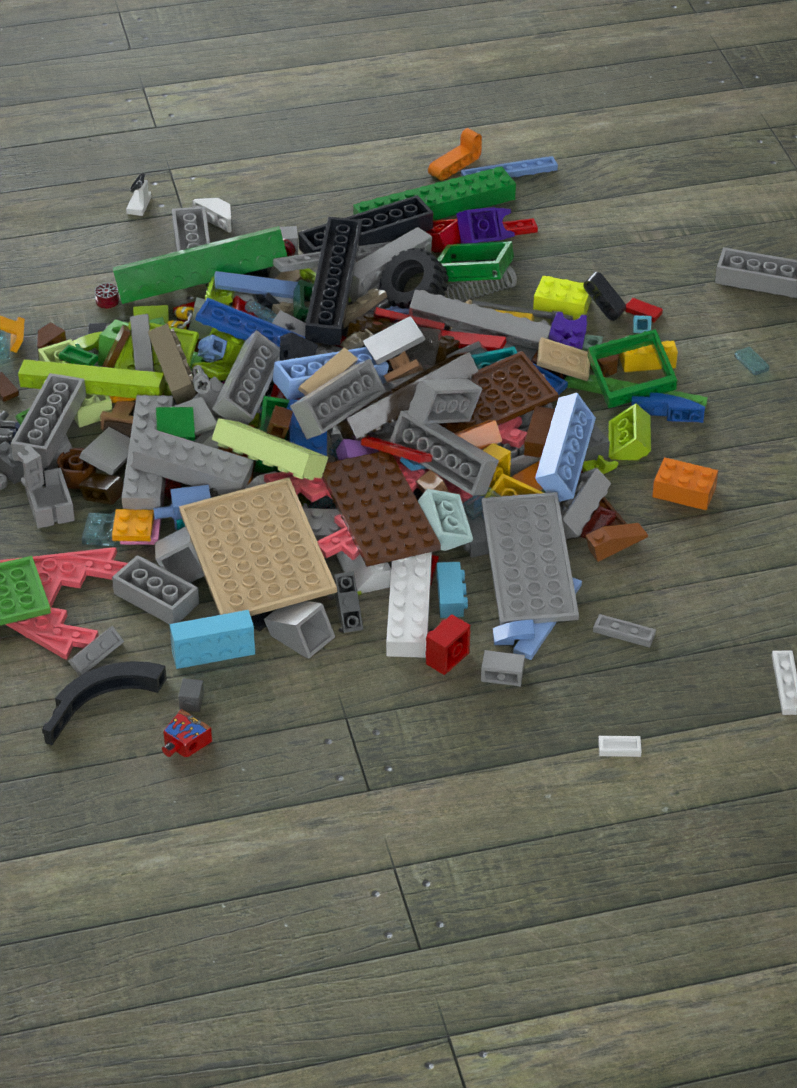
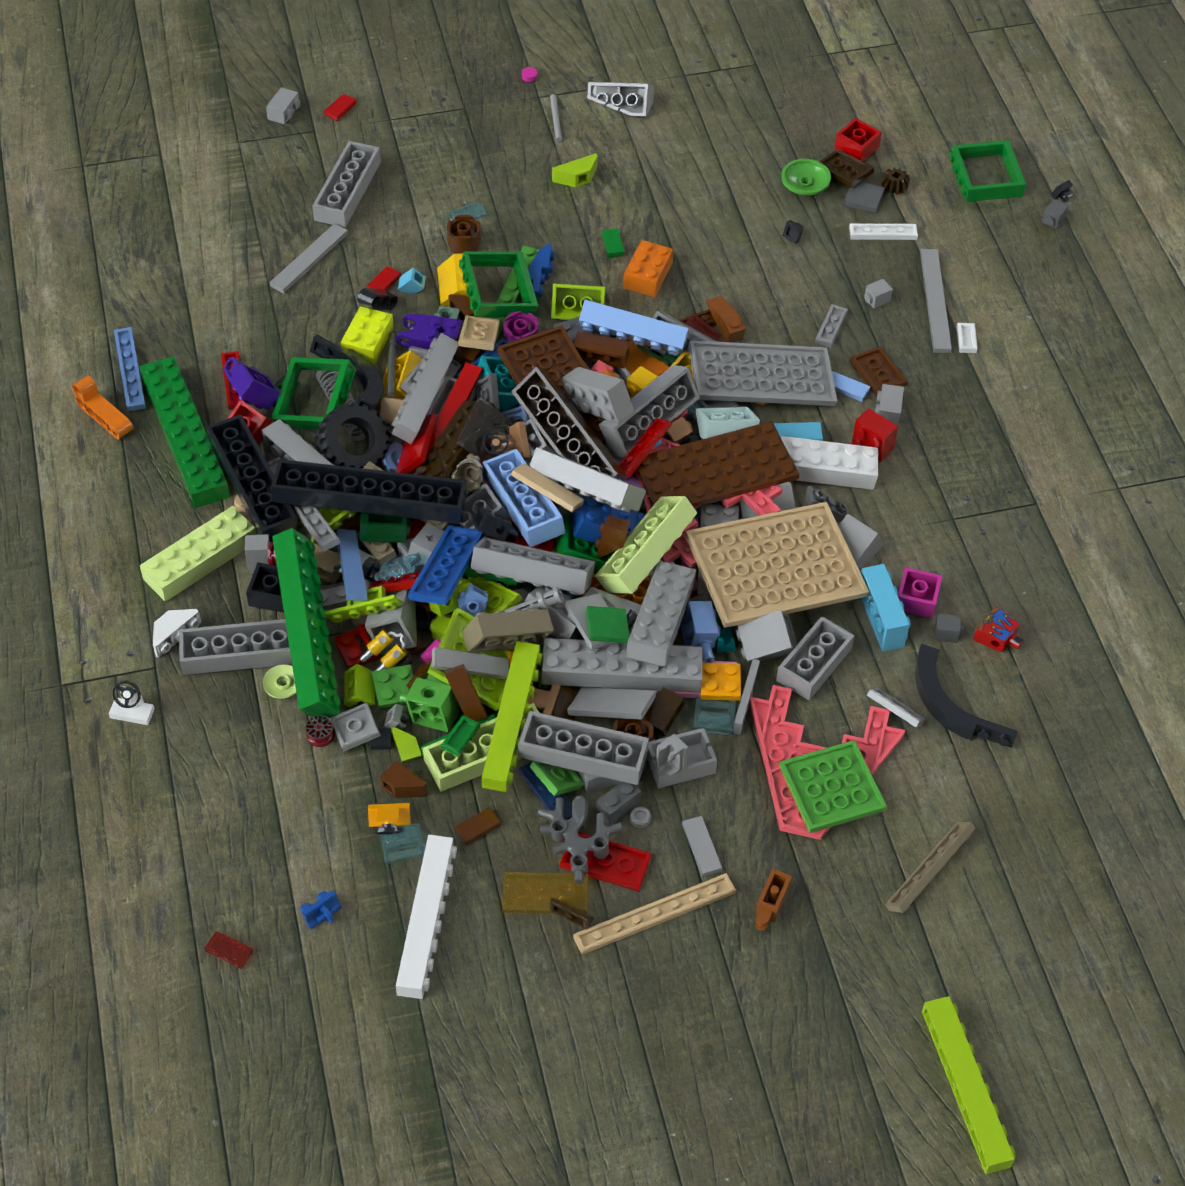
camera: 90 degrees left, 10 degrees up
tile [363,316,425,365] -> none
medium blue slope [493,620,535,645] -> none
none -> yellowish green brick [140,506,257,602]
none -> light grey tile [270,223,348,294]
none -> black arch [310,335,384,411]
none -> light grey tile [330,702,381,752]
none -> reddish brown brick [447,215,481,253]
none -> magenta brick [503,311,539,342]
none -> green tile [601,228,624,258]
none -> light grey tile [733,659,760,735]
none -> black tile [782,220,804,244]
none -> reddish brown tile [850,346,908,397]
none -> light grey brick [864,279,893,308]
none -> dark pink brick [898,567,942,619]
none -> light grey tile [920,249,952,353]

